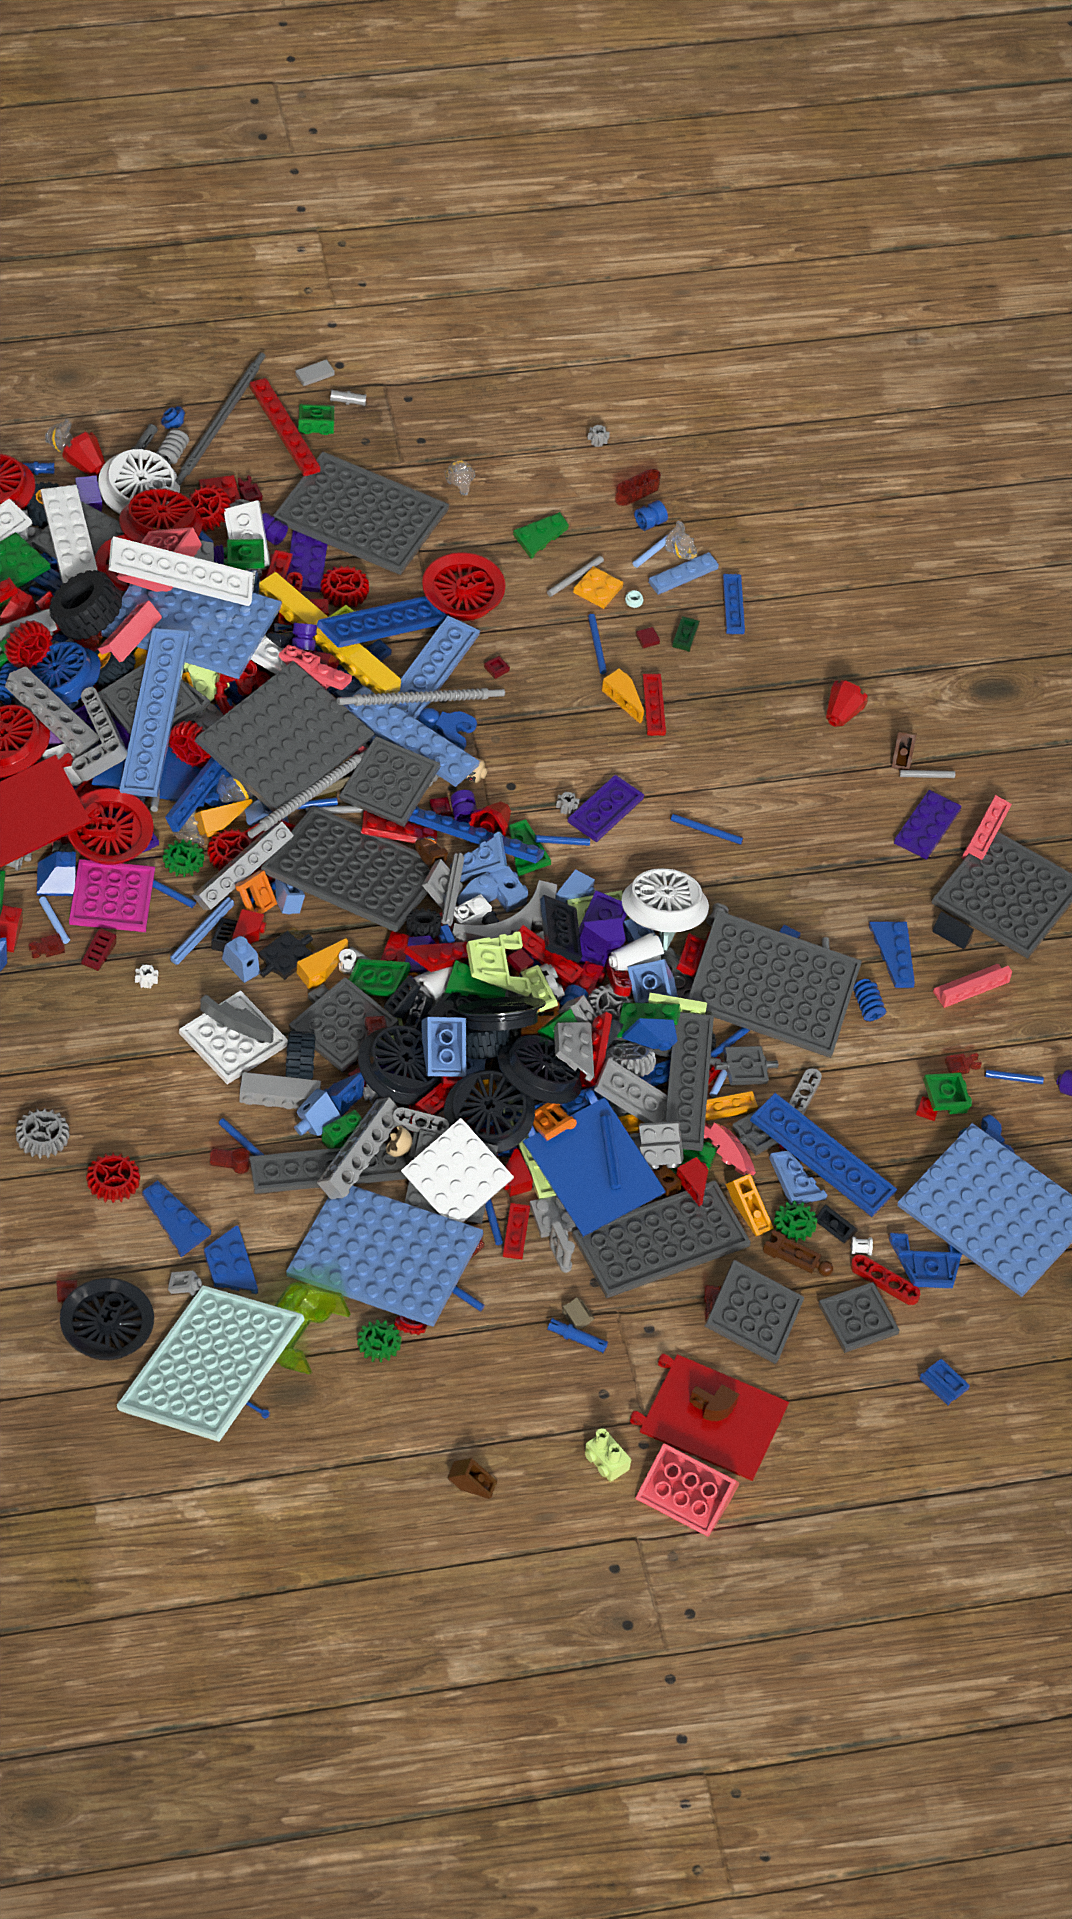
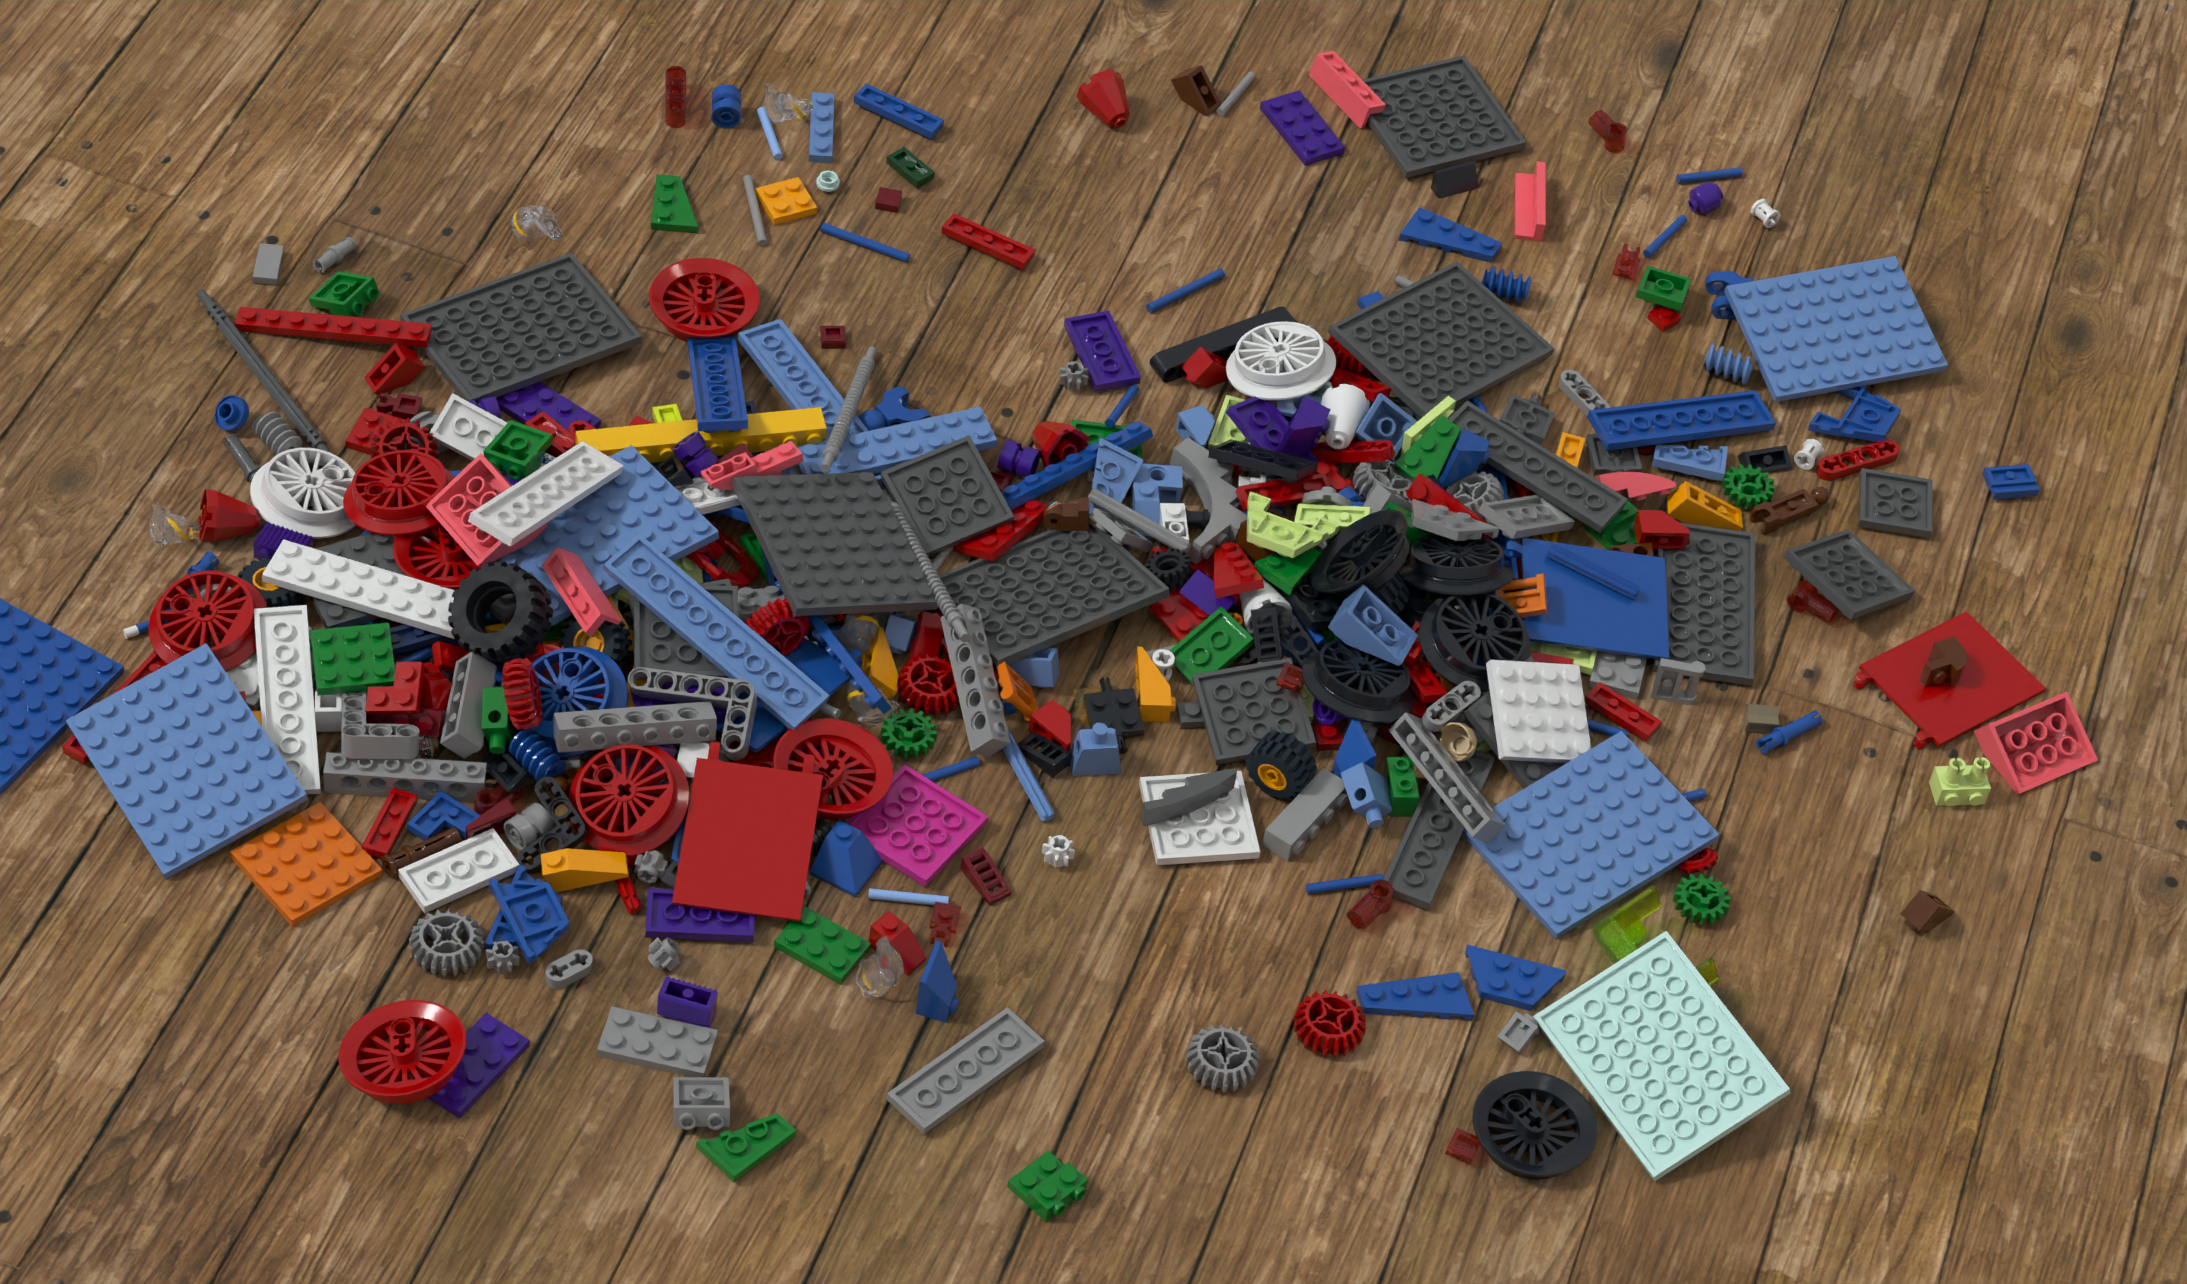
camera: 60 degrees left, 5 degrees down
red gear [320,564,369,608] -> none
blue plate [438,924,455,944] -> none
dark red tile [507,948,534,973] -> none
light grey gear [587,425,610,447] -> none
light orange slope [602,669,644,723] -> none
light grey plate [639,1121,684,1169] -> none
none -> red slope [364,343,425,395]
none -> black beam [1149,306,1298,383]
none -> red slope [1181,346,1228,389]
none -> medium blue piece [1703,343,1756,385]

